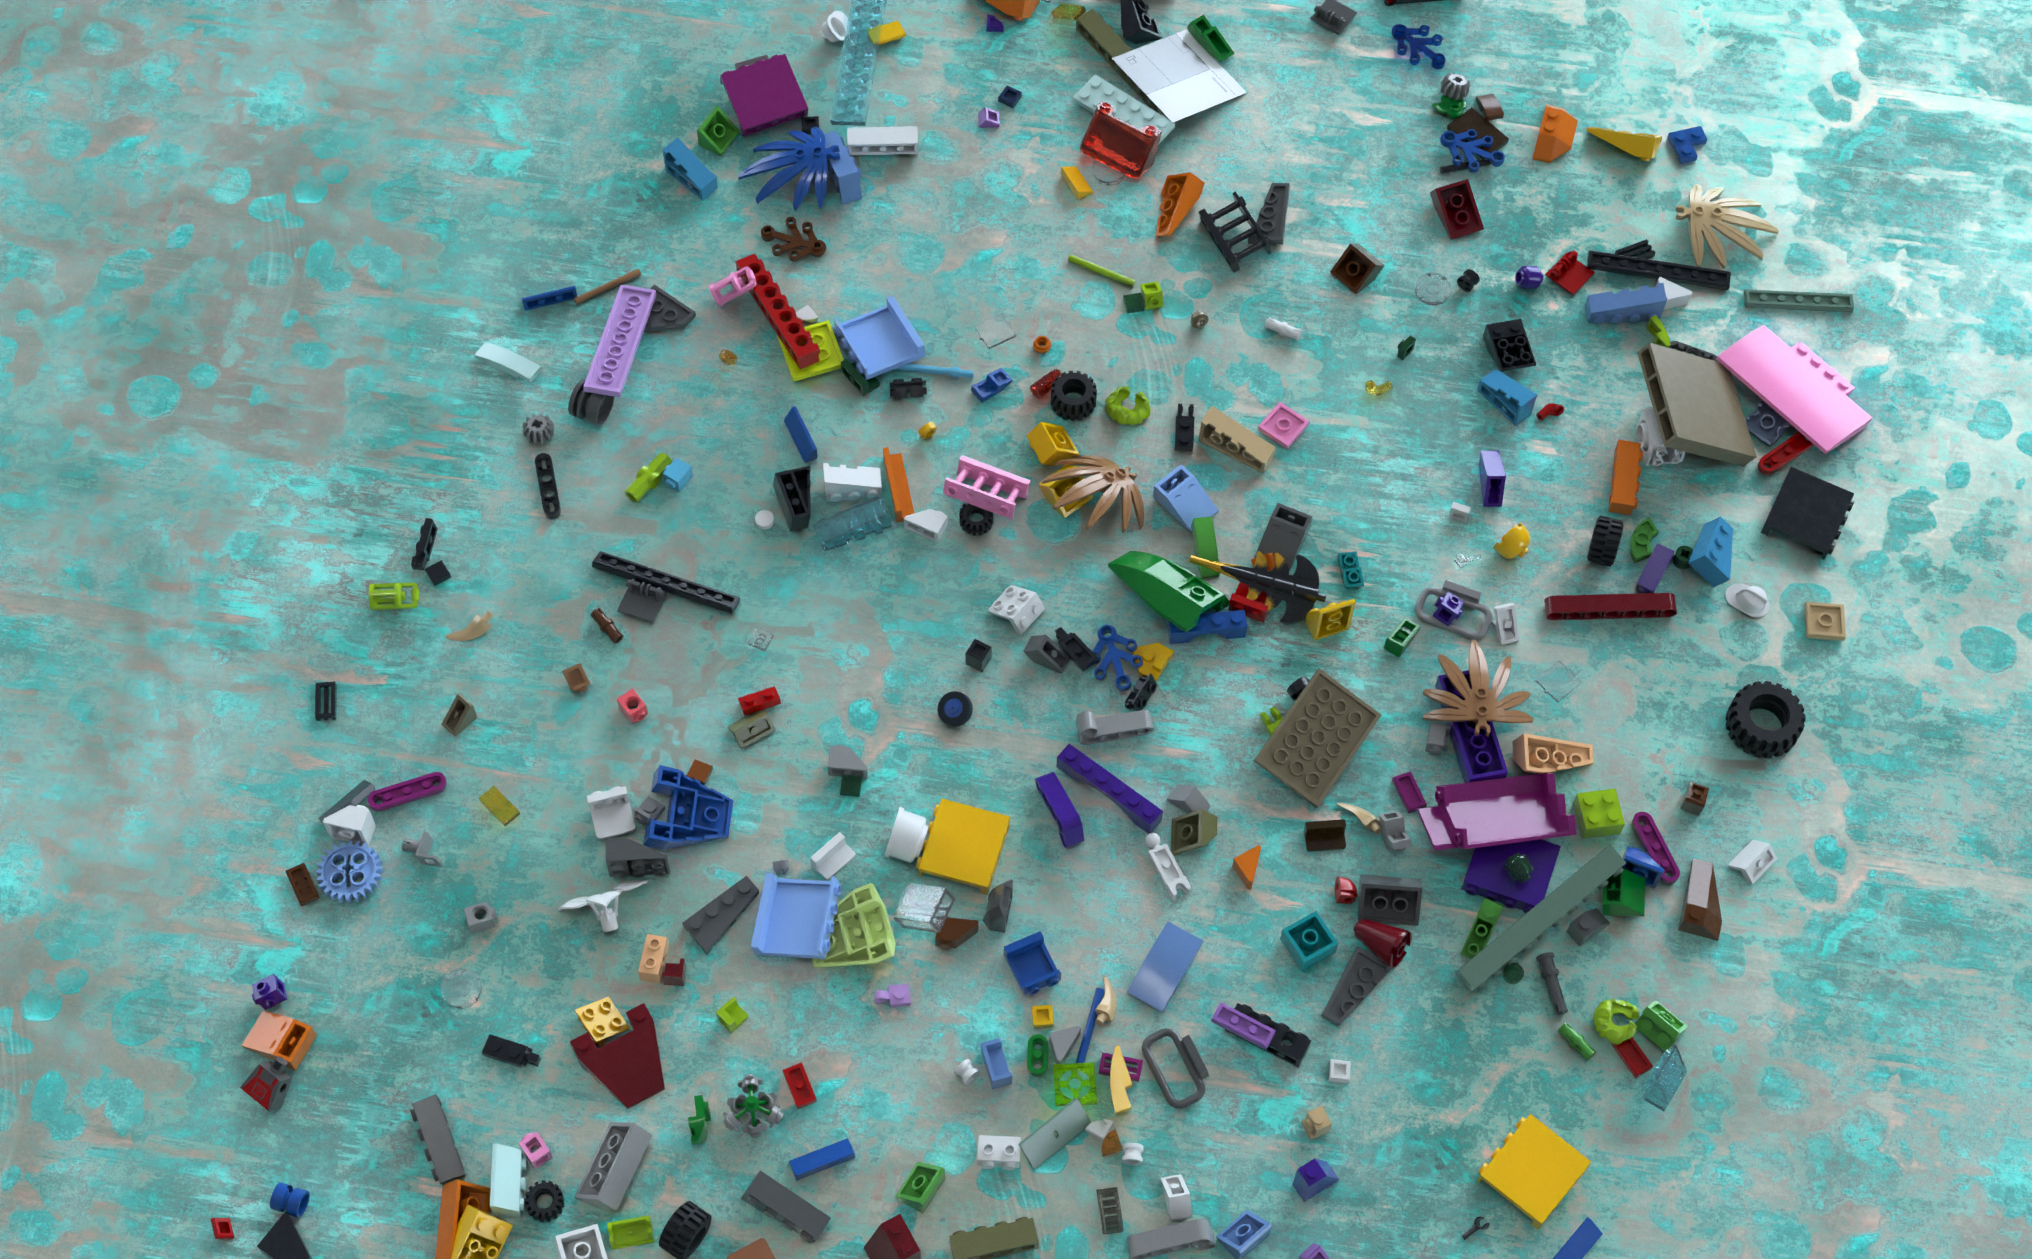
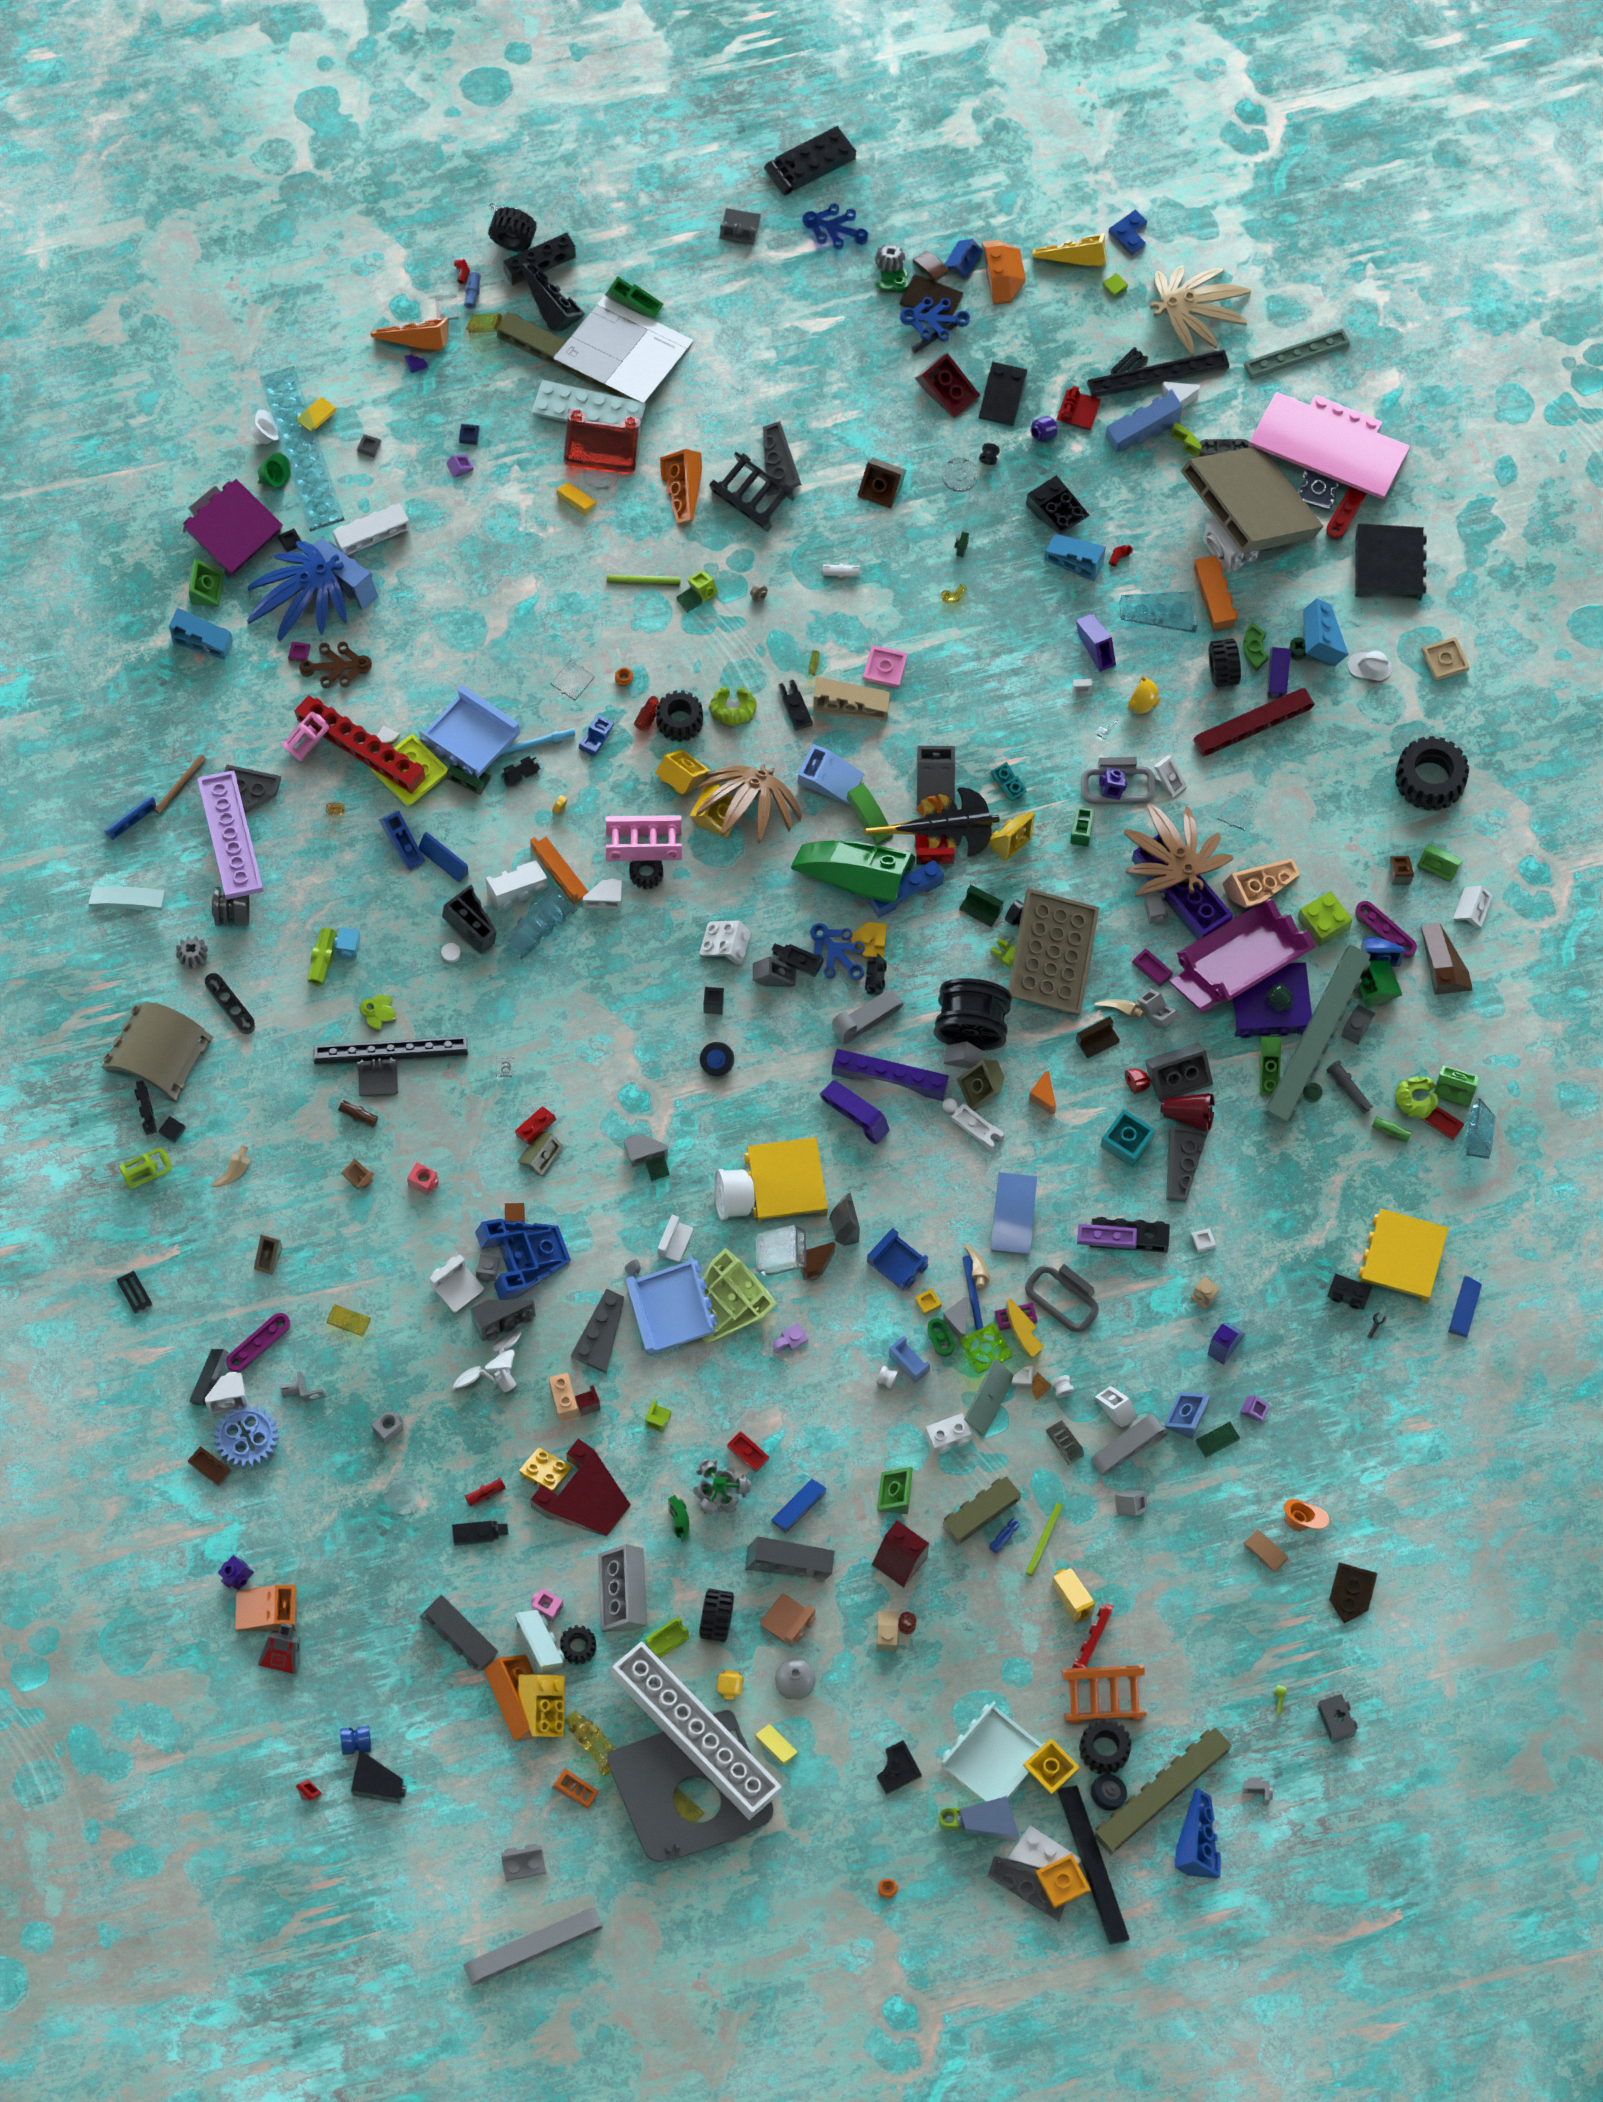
camera: 25 degrees left, 5 degrees up
none -> dark tan hinge [101,1002,213,1102]
none -> green piece [257,452,292,487]
none -> magenta tile [288,641,311,662]
none -> dark grey tile [357,434,381,457]
none -> lime plate [359,995,396,1030]
none -> blue slope [379,810,425,869]
none -> red pin [465,1478,506,1507]
none -> clear yellow tile [808,650,820,676]
none -> black wheel [934,978,1012,1051]
none -> blue panel [944,239,983,278]
none -> dark green panel [959,885,1004,927]
none -> black slope [979,361,1027,426]
none -> lime tile [1103,273,1128,297]
none -> clear light blue wedge [1119,591,1198,633]
none -> black bracket [1327,1273,1372,1310]
none -> bright green panel [1417,844,1463,881]

